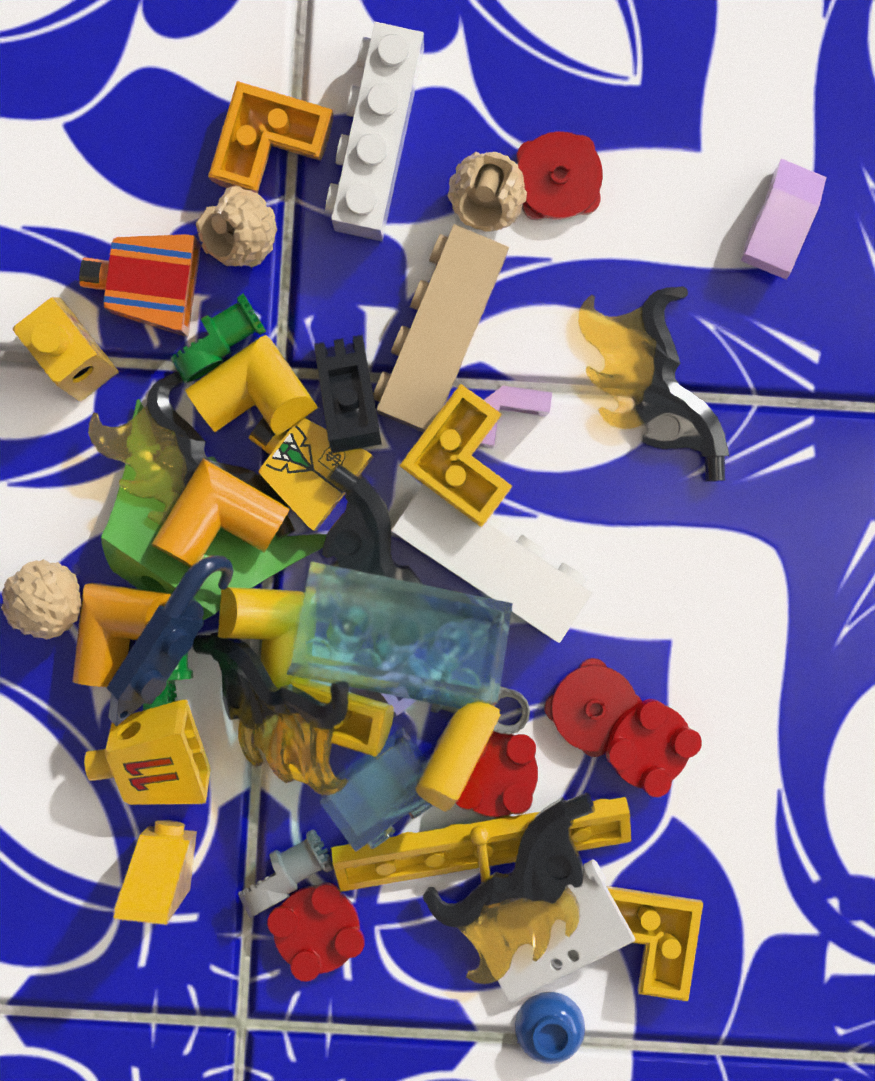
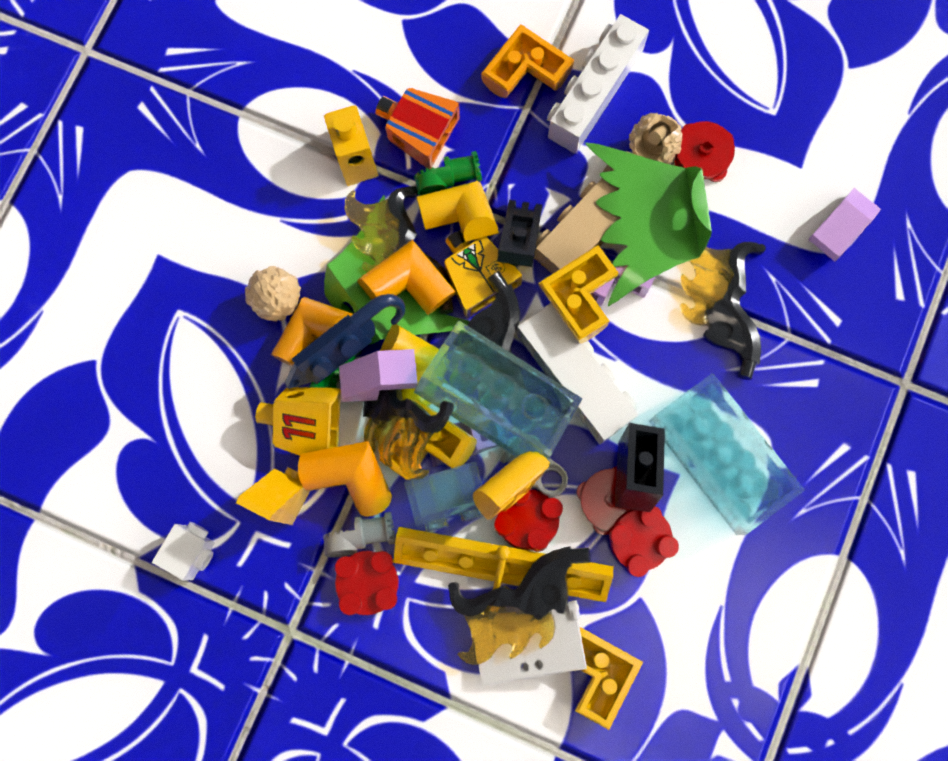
camera: 25 degrees right, 10 degrees down
tan piece [196,186,277,267] -> none
blue piece [515,992,585,1064] -> none
none -> white brick [152,522,215,581]
none -> light orange brick [298,441,392,517]
none -> lavender slope [339,349,418,402]
none -> bright green piece [585,142,712,307]
none -> brick [615,422,665,512]
none -> clear light blue brick [649,373,805,536]

